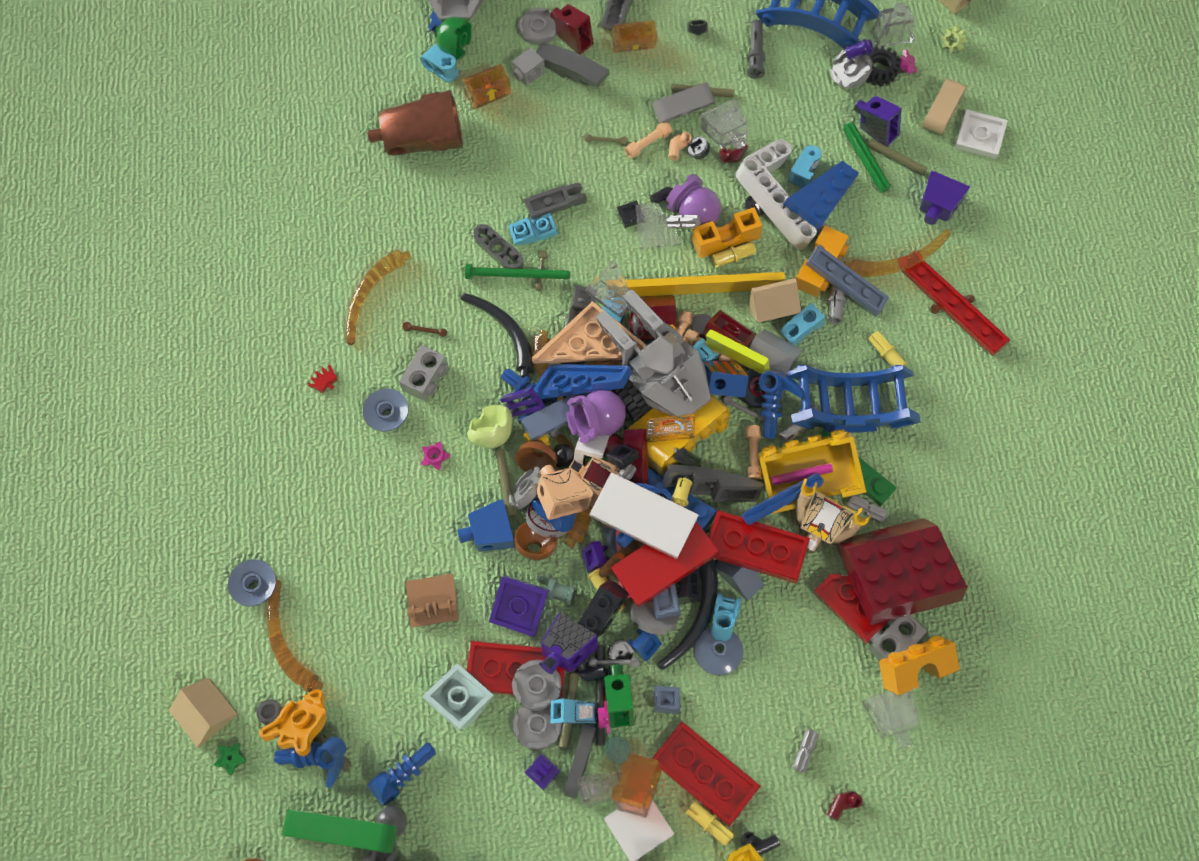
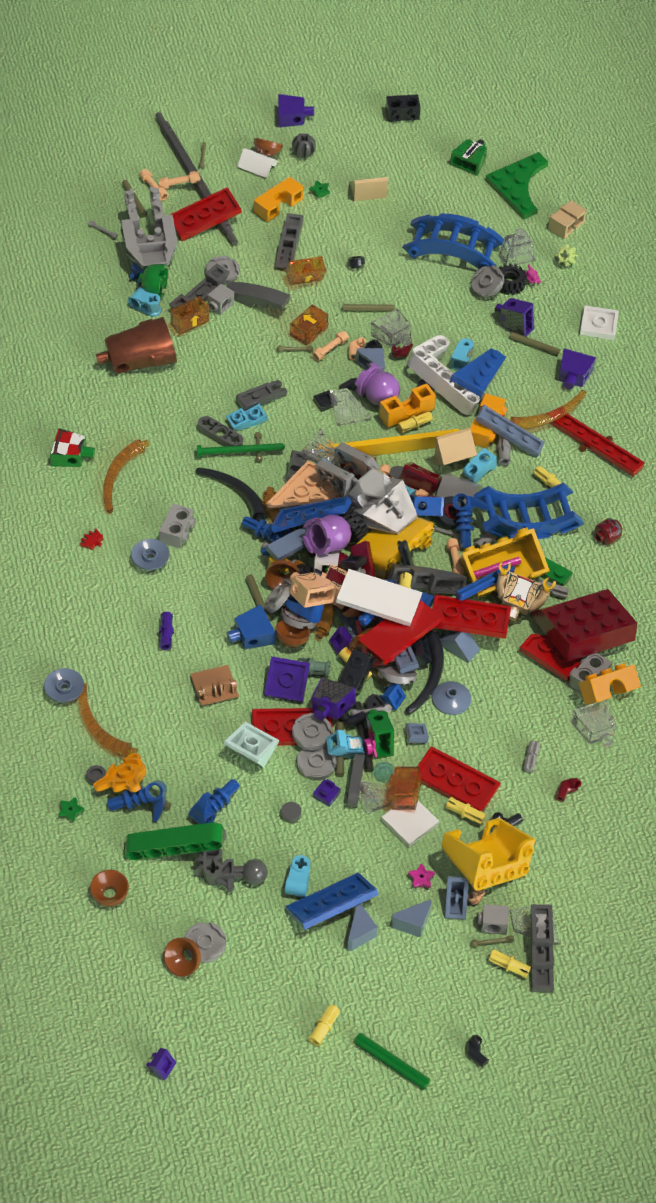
camera: 15 degrees left, 15 degrees down
tan slope [168,678,238,748] -> none
reddish brown hinge [402,322,447,337] -> none
dark pink plate [421,442,450,470] -> none
yellowish green piece [467,405,512,448] -> none
dark purple tile [500,387,545,417] -> none
dark red torso [550,4,594,55] -> none
clear yellow tile [646,414,695,442] -> none
light grey beam [652,82,715,124] -> none
light grey piece [666,215,701,228] -> none
neon yellow tile [706,330,770,374] -> none
medium azure piece [711,592,742,642] -> none
dark grey pin [747,19,766,79] -> none
green axle [843,121,891,193] -> none
dark purple pin [845,38,874,60] -> none
tan beam [922,78,967,135] -> none
none -> torso [50,428,95,467]
none -> dark purple pin [159,612,174,650]
none -> dark grey slope [169,263,229,315]
none -> dark grey tile [281,802,302,823]
none -> clear orange brick [290,304,329,345]
none -> sand blue slope [356,348,385,372]
none -> dark red head [594,518,623,545]

